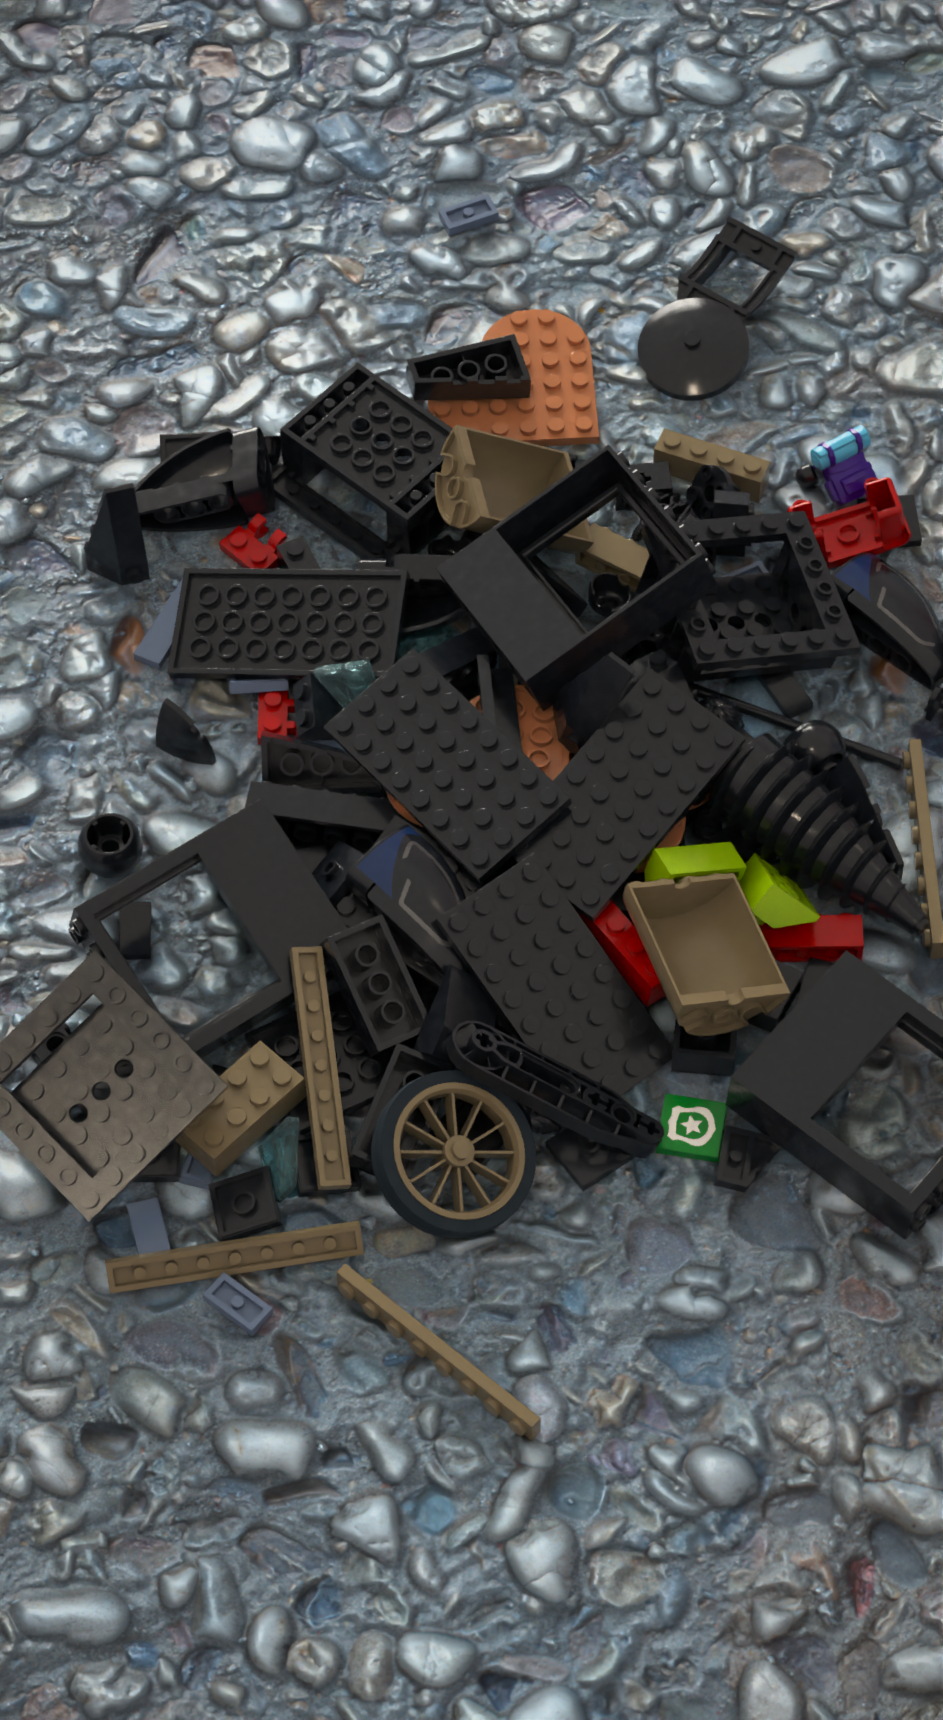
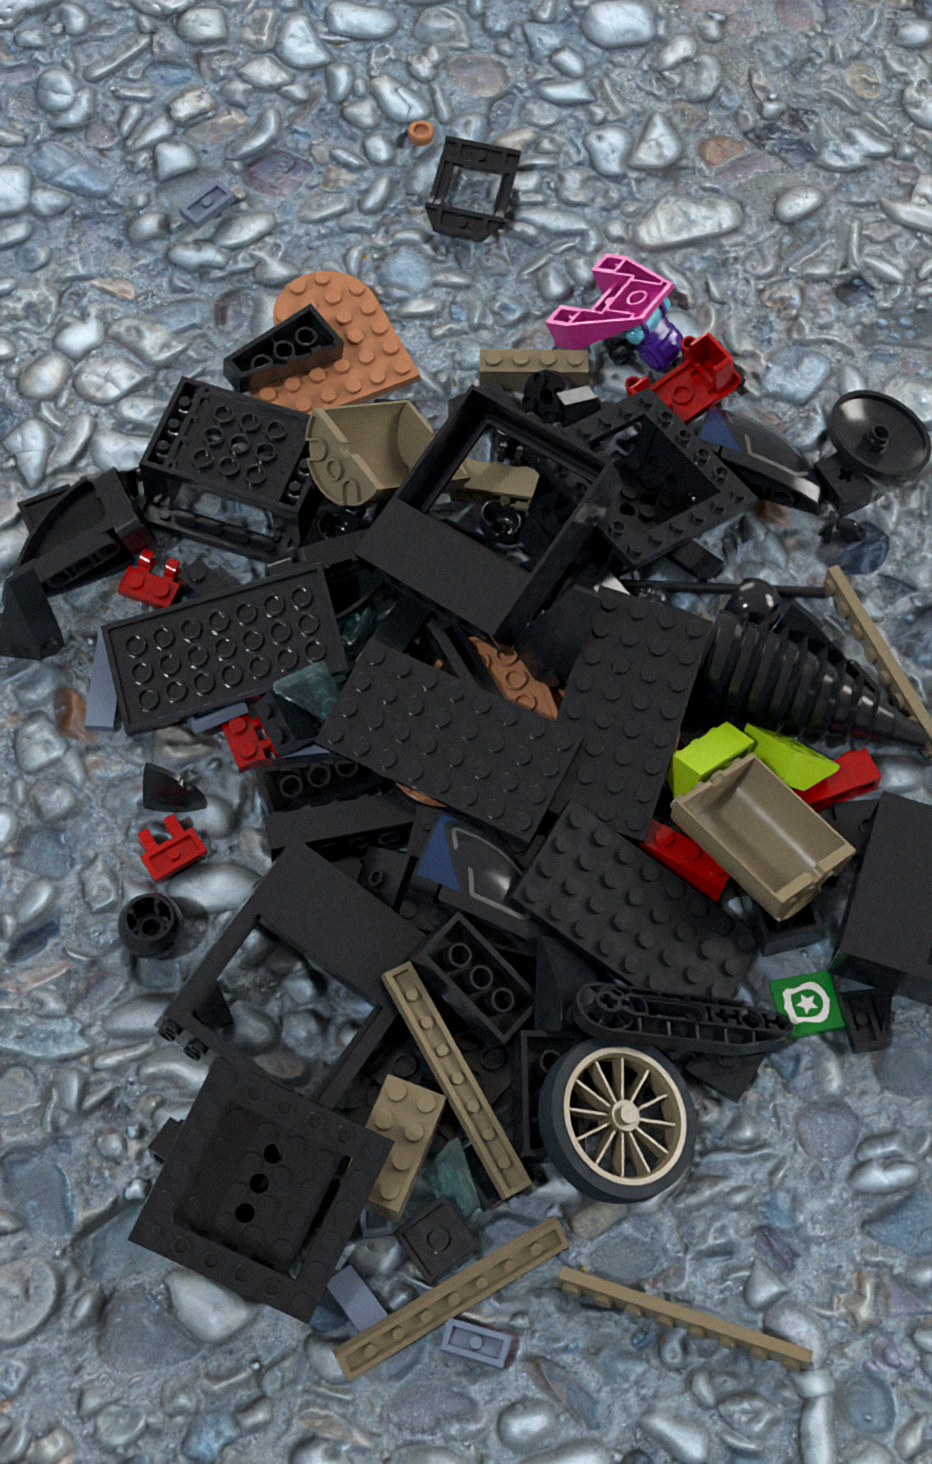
camera: 25 degrees left, 5 degrees up
black dish [638,298,749,401] -> none
none -> red plate [137,813,208,884]
none -> nougat tile [408,120,434,146]
none -> dark pink wedge [545,253,675,350]

